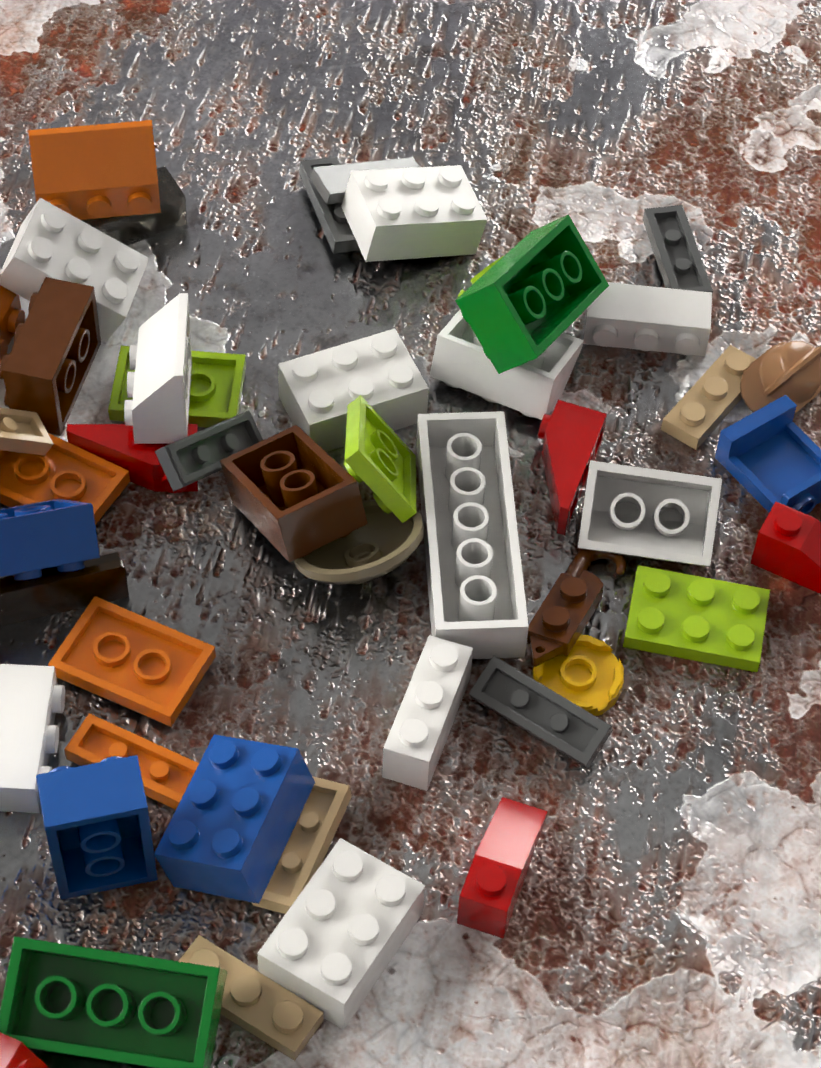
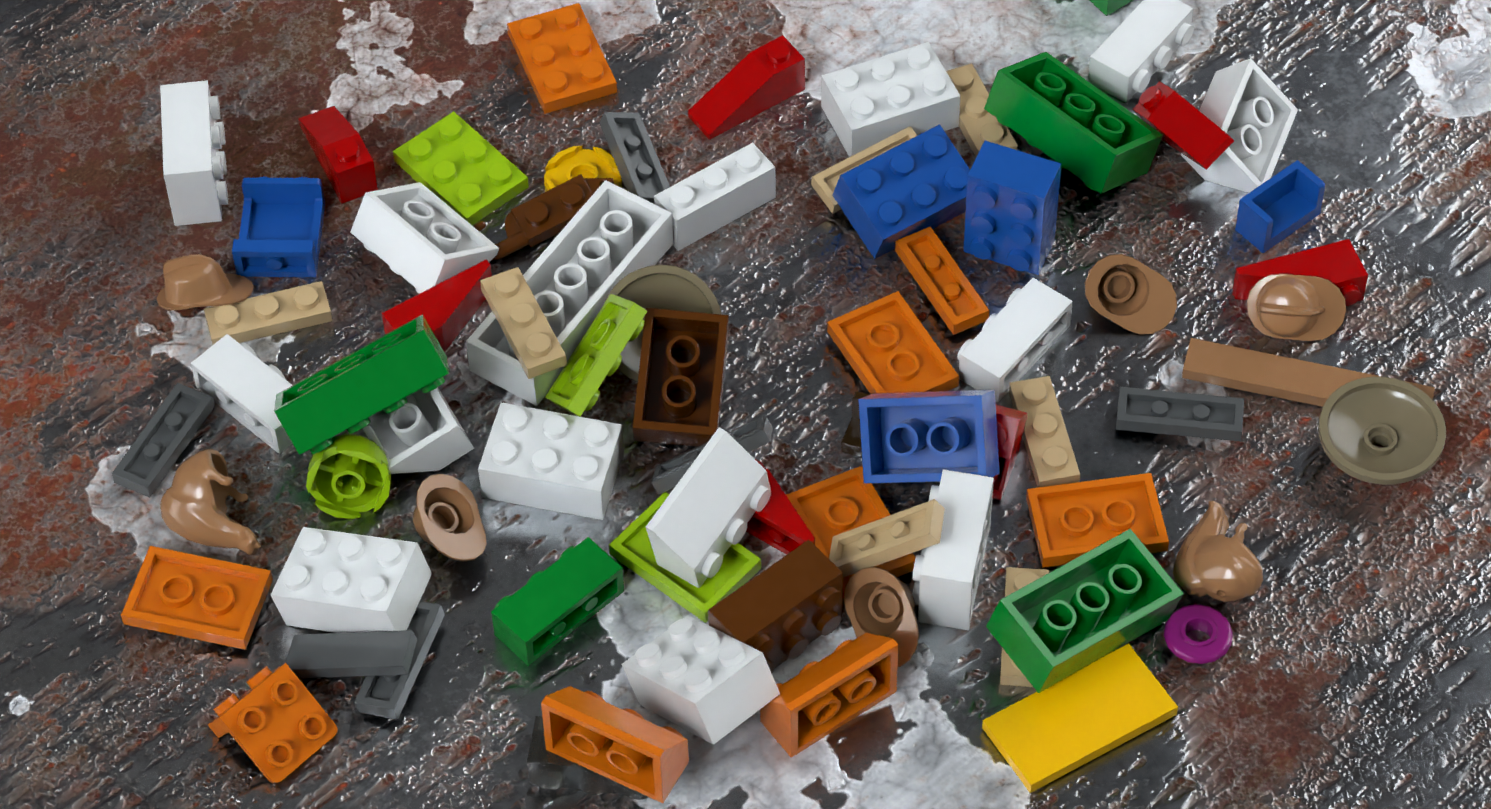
camera: 140 degrees left, 0 degrees up
none -> orange plate [121,546,273,650]
none -> medium nougat piece [160,448,261,555]
none -> orange bracket [207,663,338,784]
none -> medium nougat piece [413,474,487,561]
none -> tan plate [480,267,567,379]
none -> green brick [491,537,624,666]
none -> orange plate [507,3,617,114]

